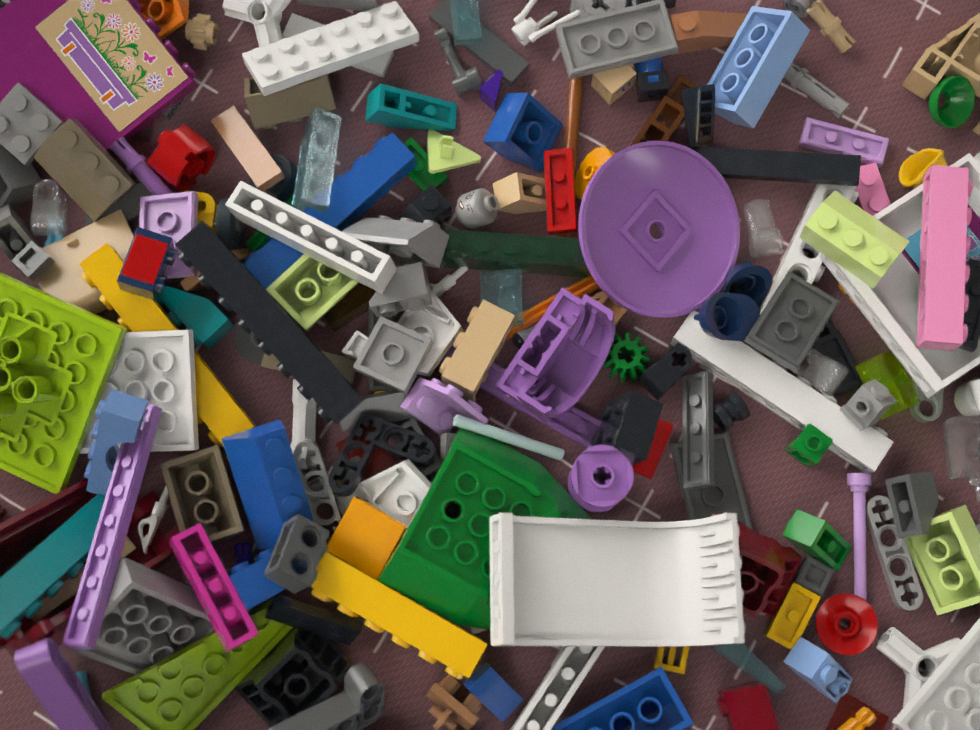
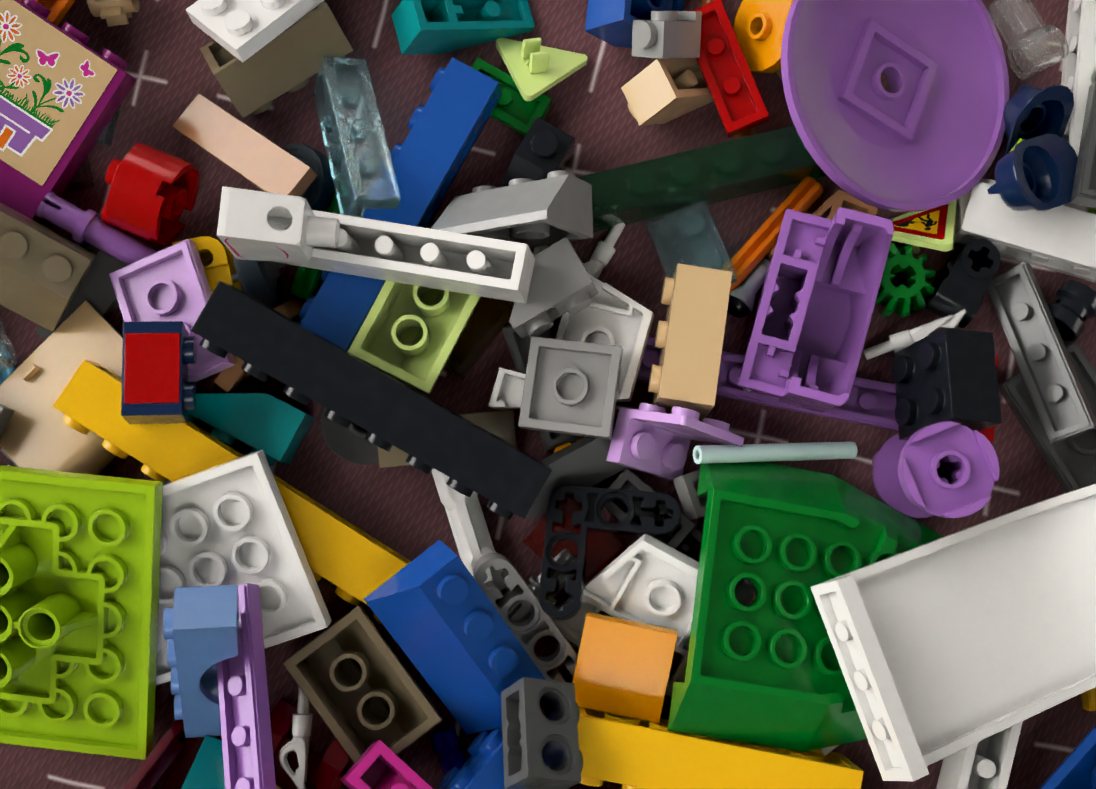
camera: 20 degrees left, 5 degrees up
light grey head [455,188,499,229] -> none
none -> white torso [217,186,340,263]
none -> light grey brick [631,10,702,59]
none -> white hand [863,309,967,360]
none -> piece [891,200,957,254]

